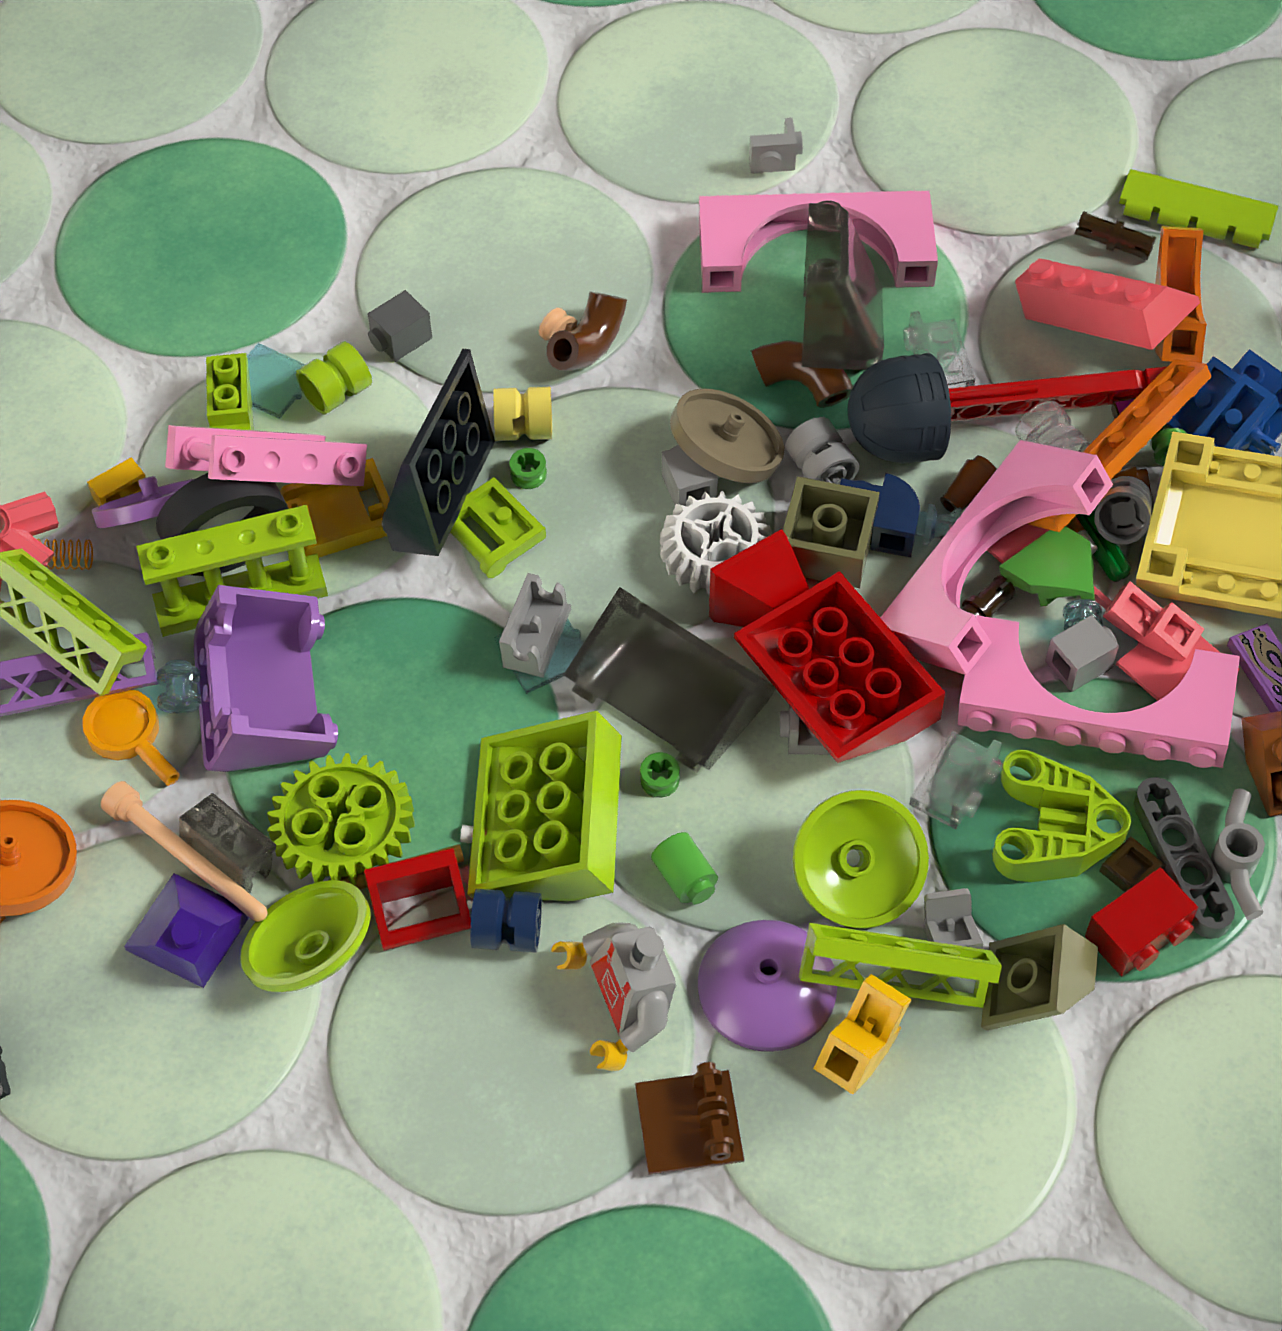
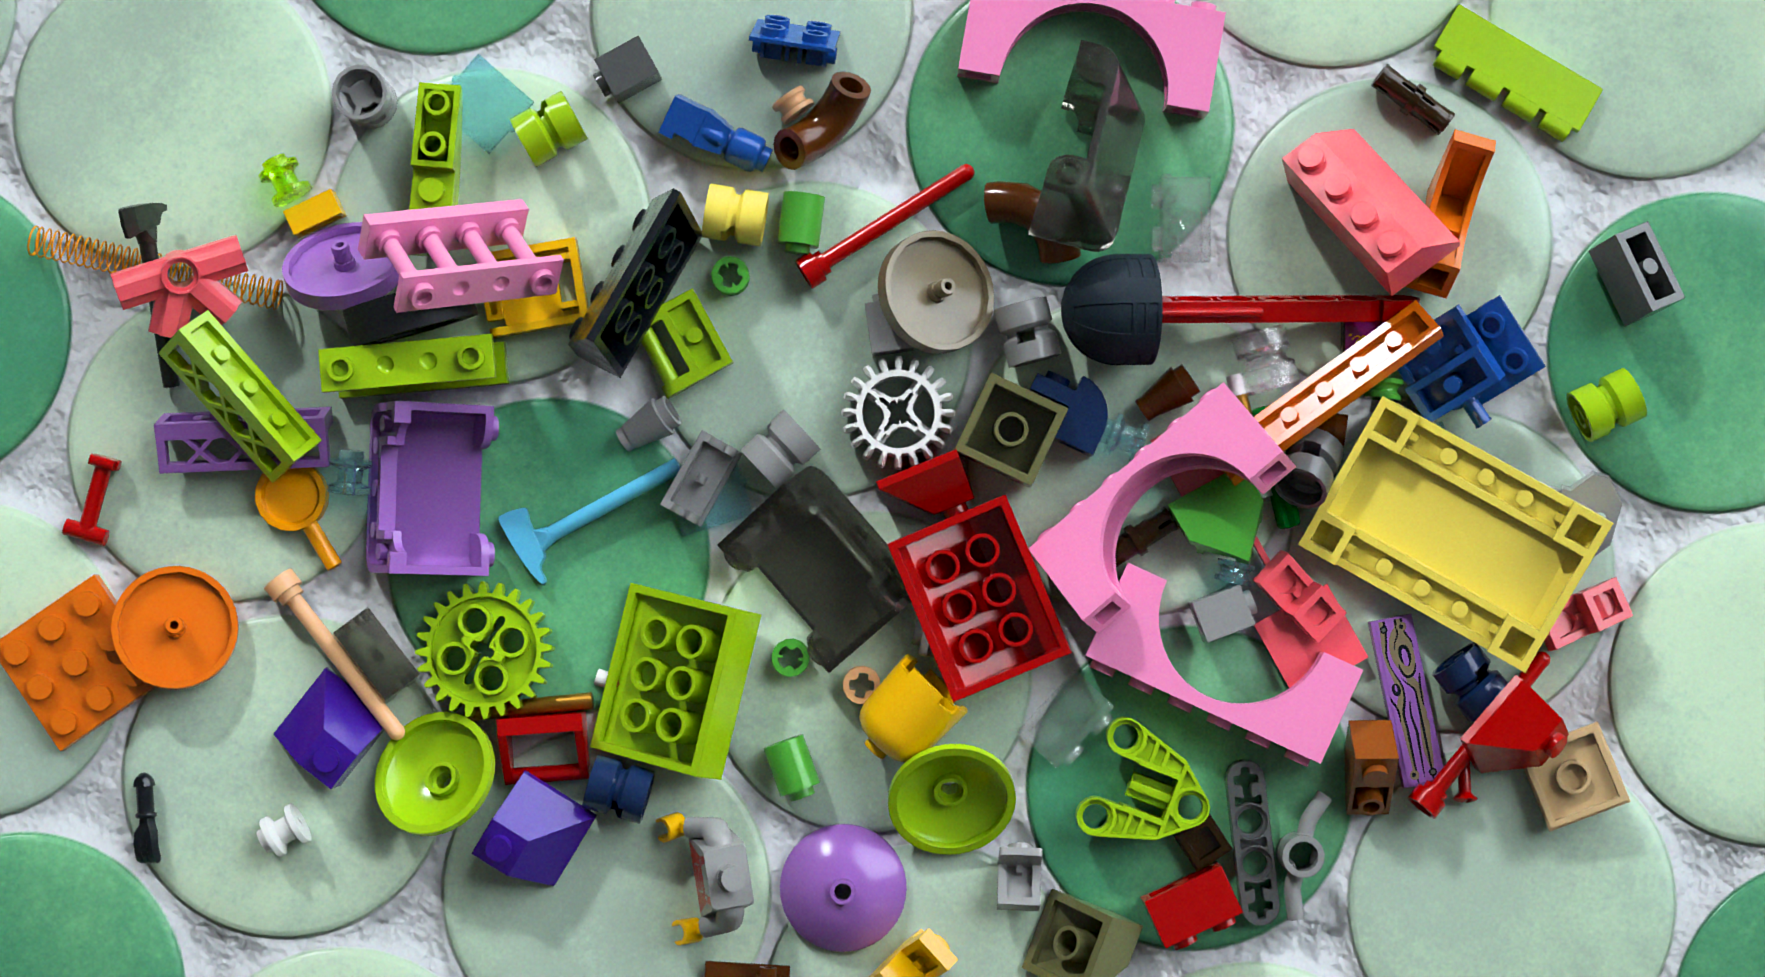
camera: 10 degrees right, 30 degrees up
lime fence [799,923,1002,1008] -> none
none -> white wheel [257,803,312,857]
none -> clear neon green wheel [258,153,312,207]
none -> light grey wheel [332,65,398,129]
none -> dark purple slope [471,770,597,886]
none -> medium azure piece [498,458,681,585]
none -> light grey cone [616,396,682,452]
none -> blue piece [658,94,773,172]
none -> light grey wheel [741,410,821,490]
none -> blue hinge [749,15,840,67]
none -> bright green brick [777,191,825,255]
none -> red piece [795,164,975,289]
none -> light nougat bush [843,666,880,704]
none -> yellow cylinder [859,654,968,763]

